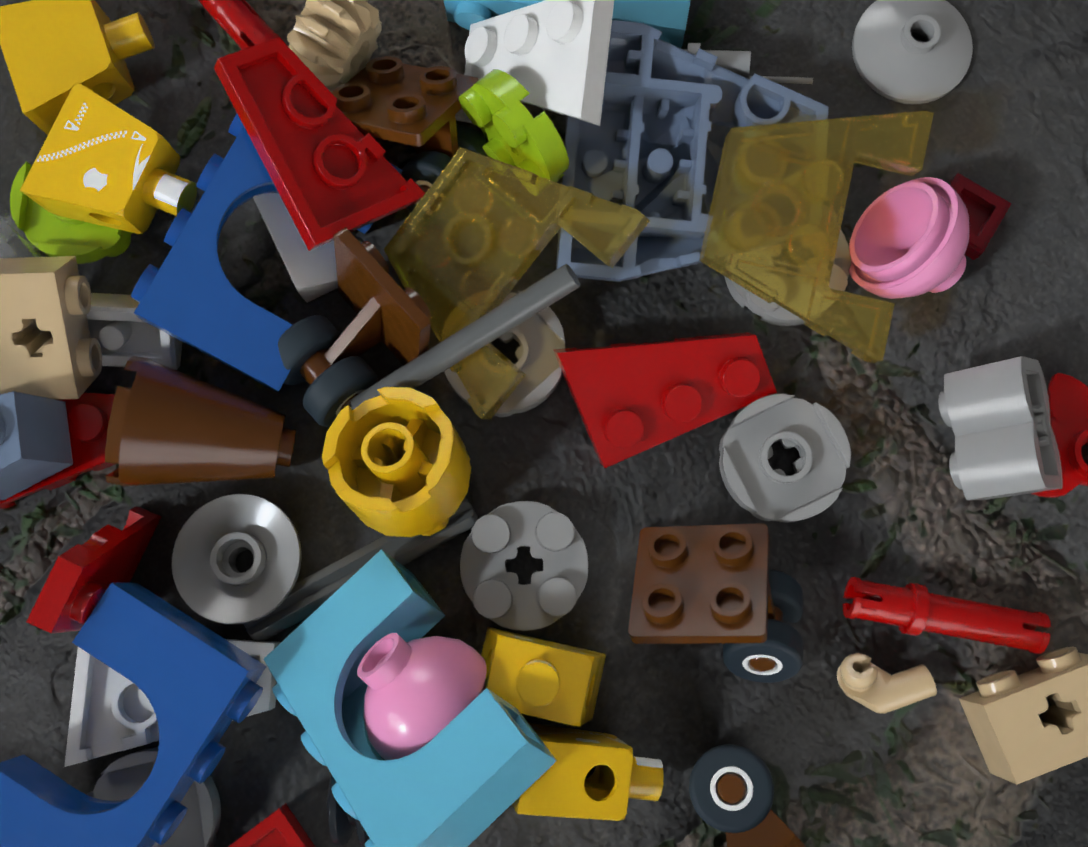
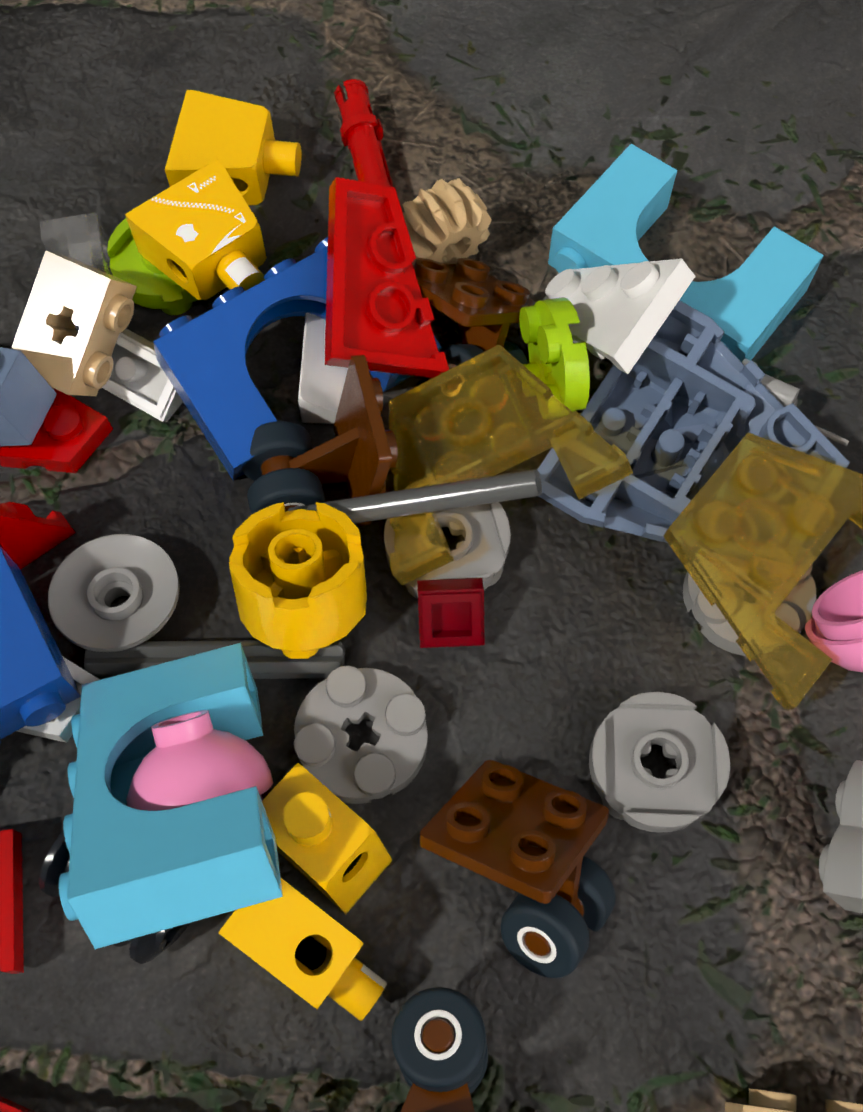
camera: 25 degrees right, 15 degrees down
reddish brown cone [105,356,296,486] -> none
red wing [553,332,777,468] -> none
tan arm [837,653,937,714] -> none
red pin [843,577,1051,654] -> none
none -> dark red tile [417,578,485,648]

